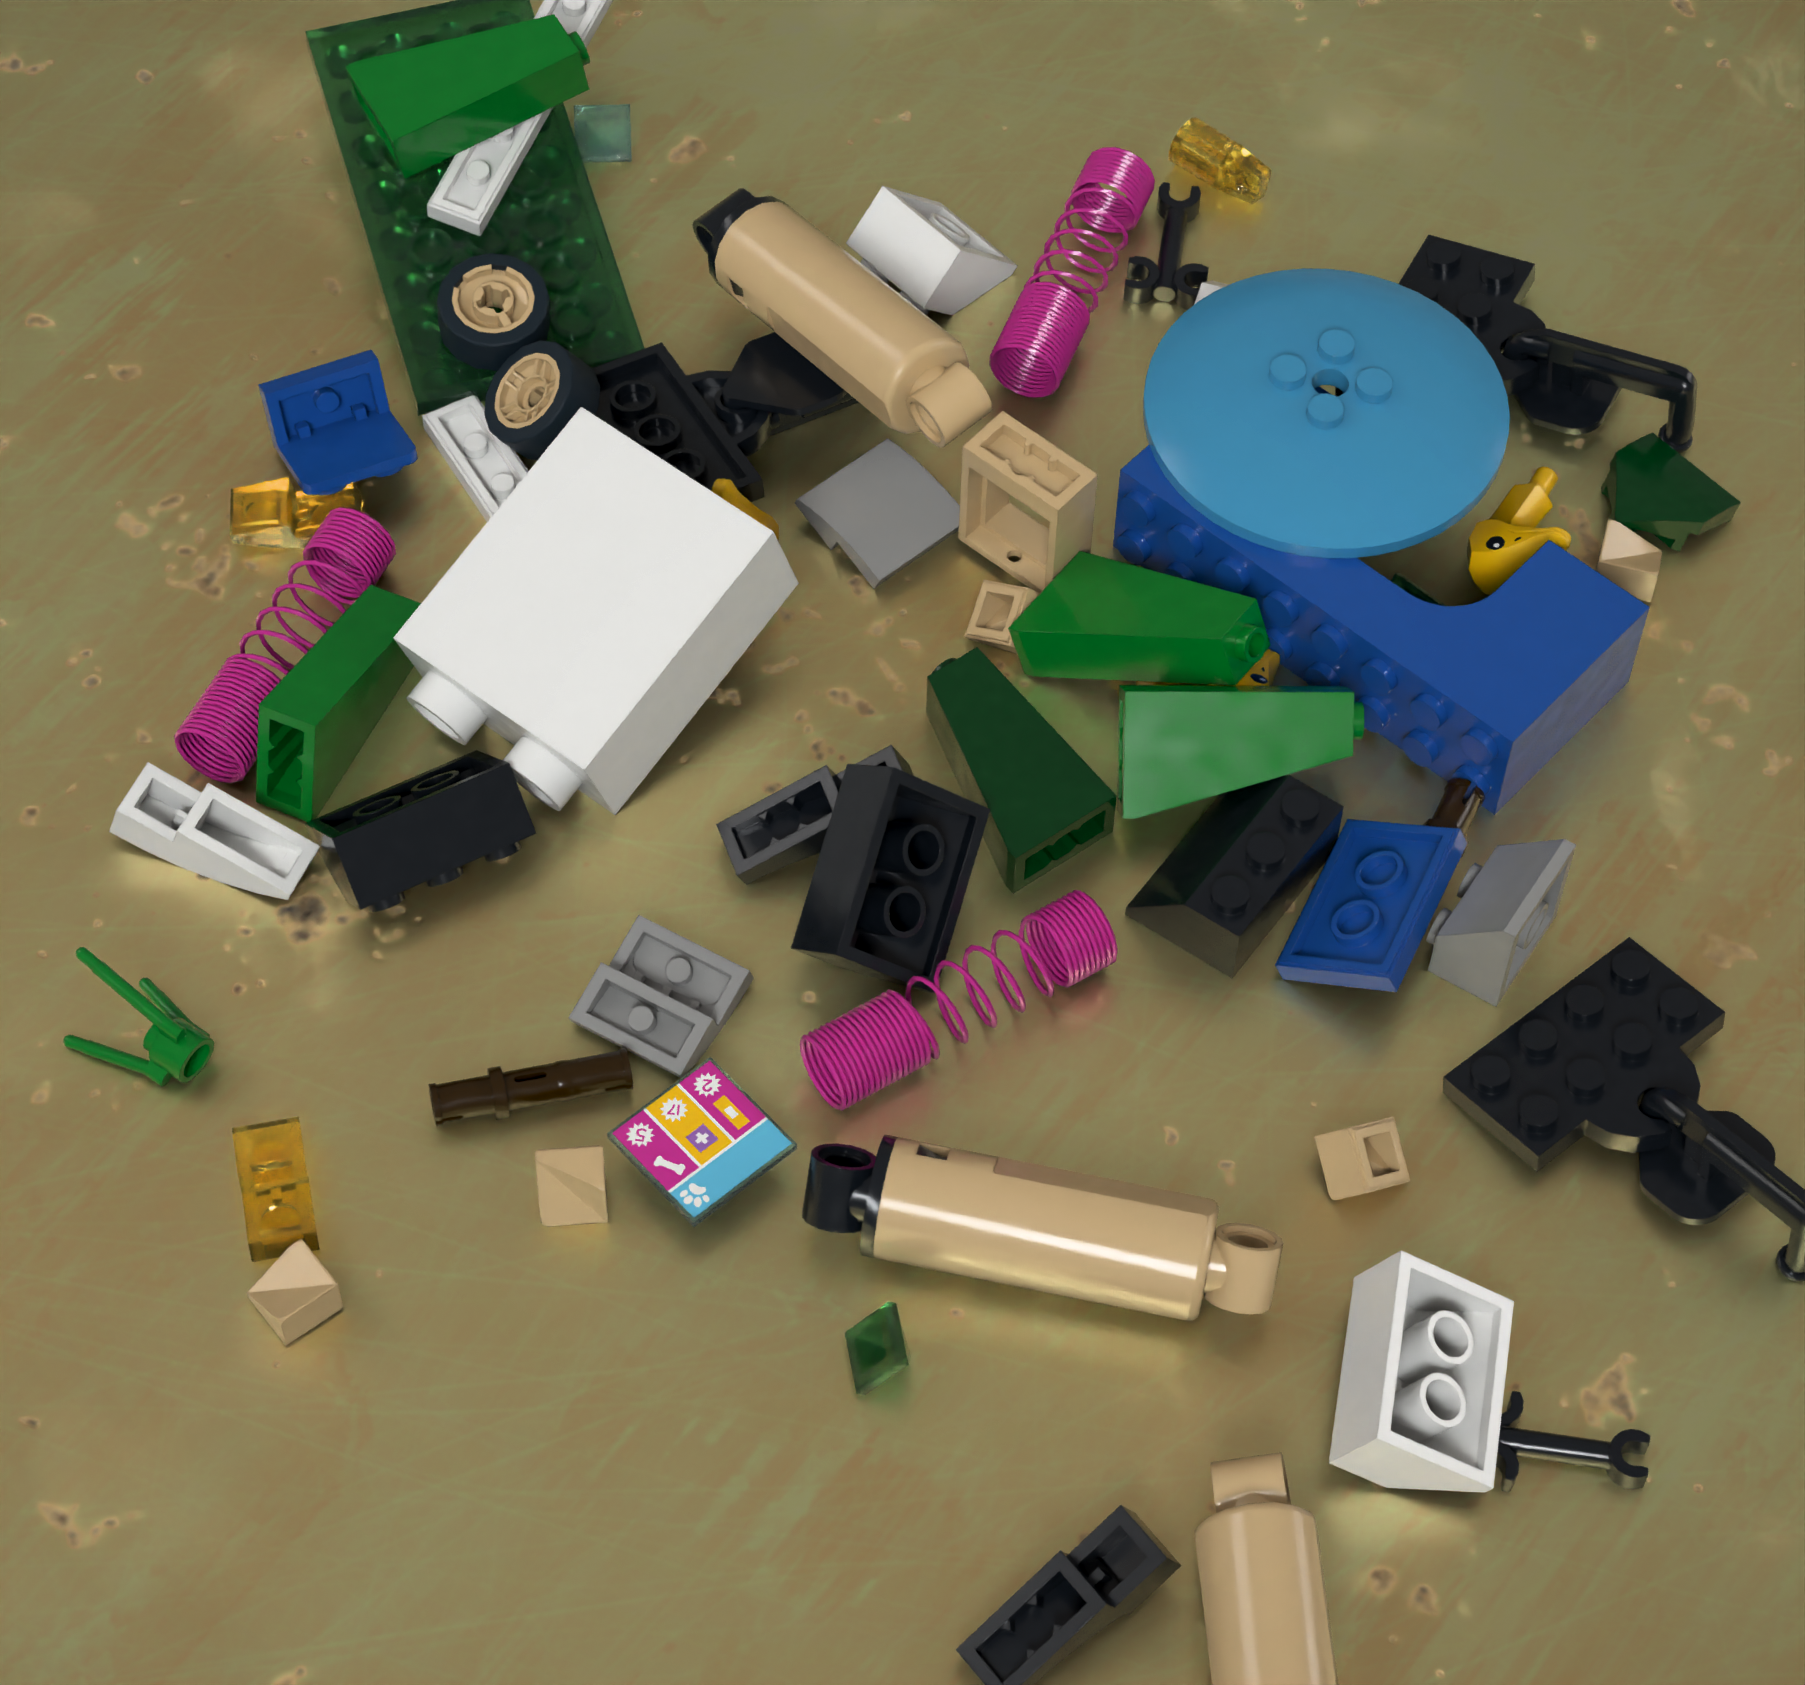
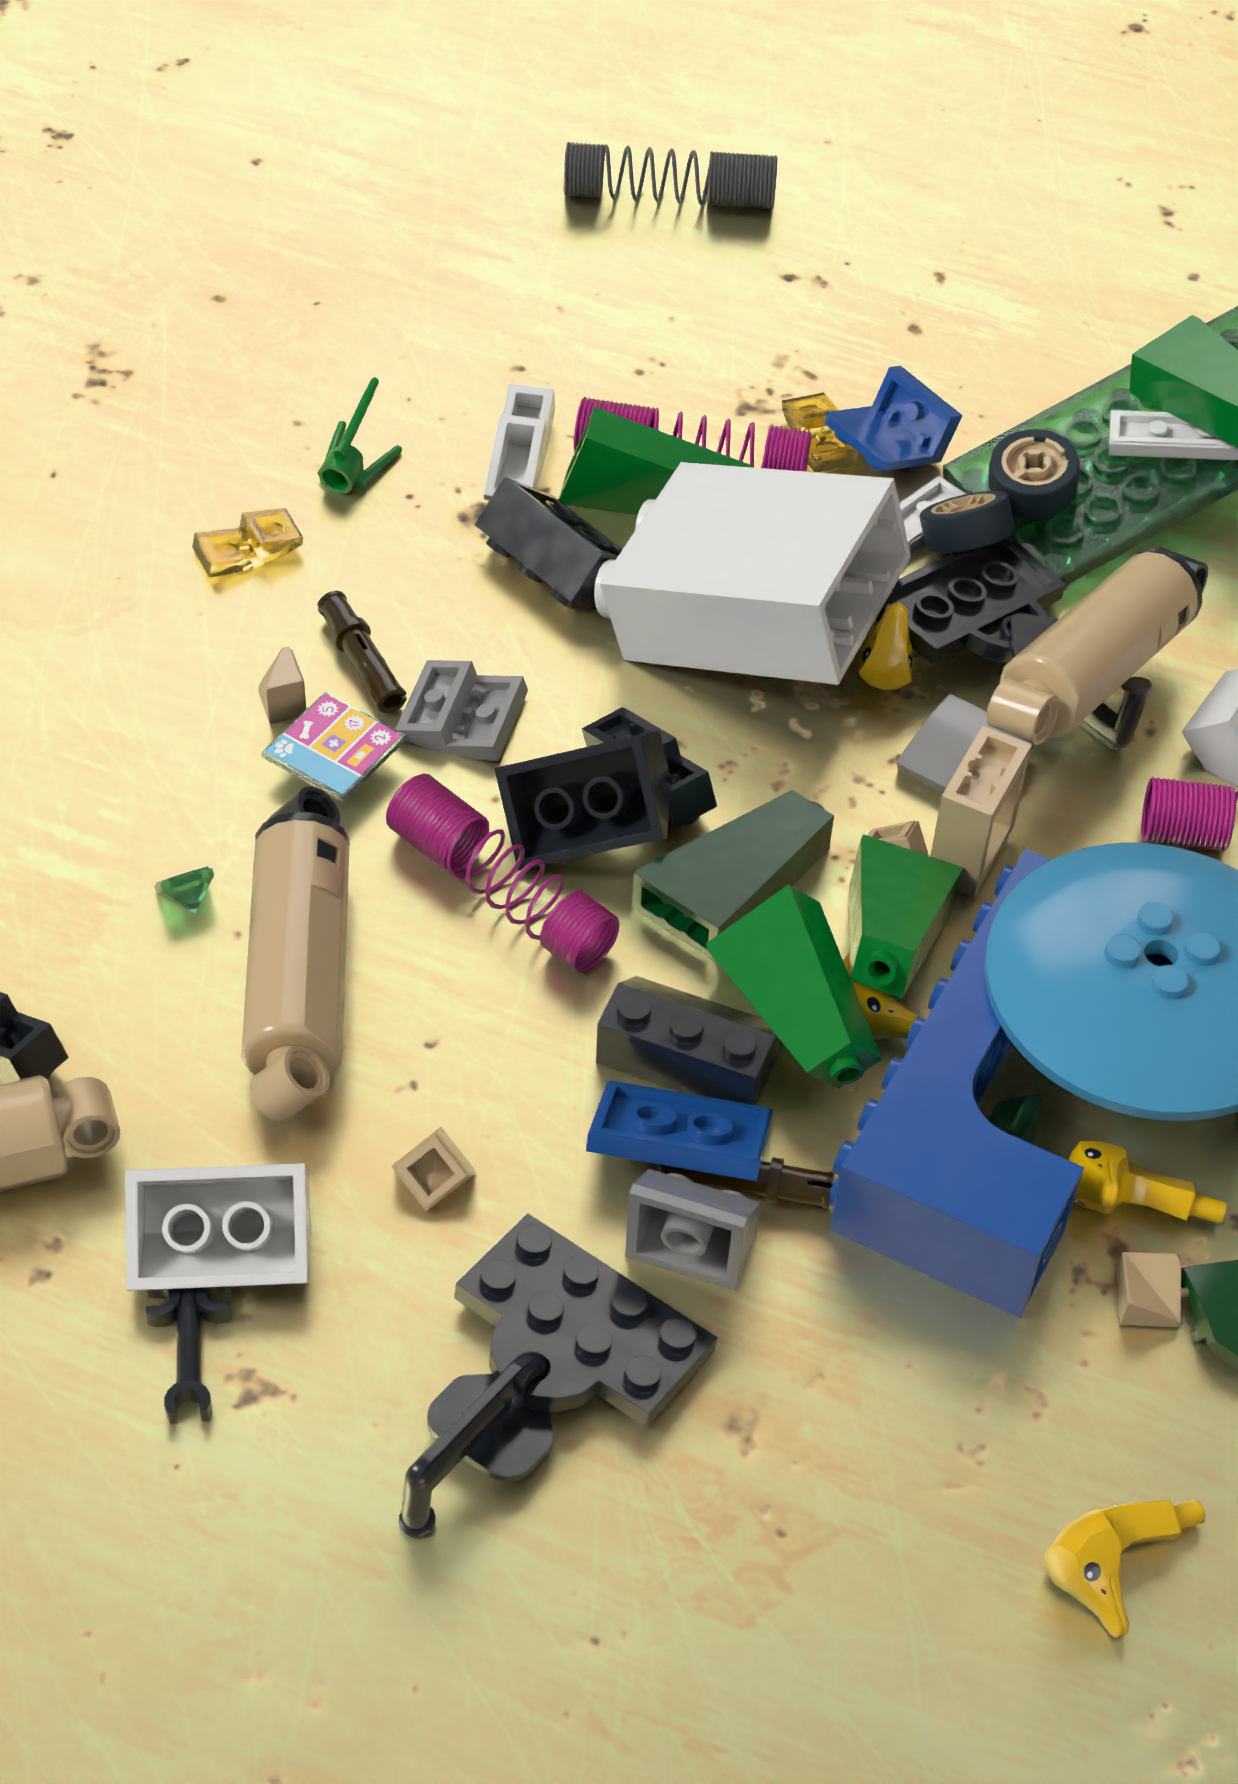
camera: 75 degrees right, 5 degrees down
tan slope [247,1239,343,1345] -> none

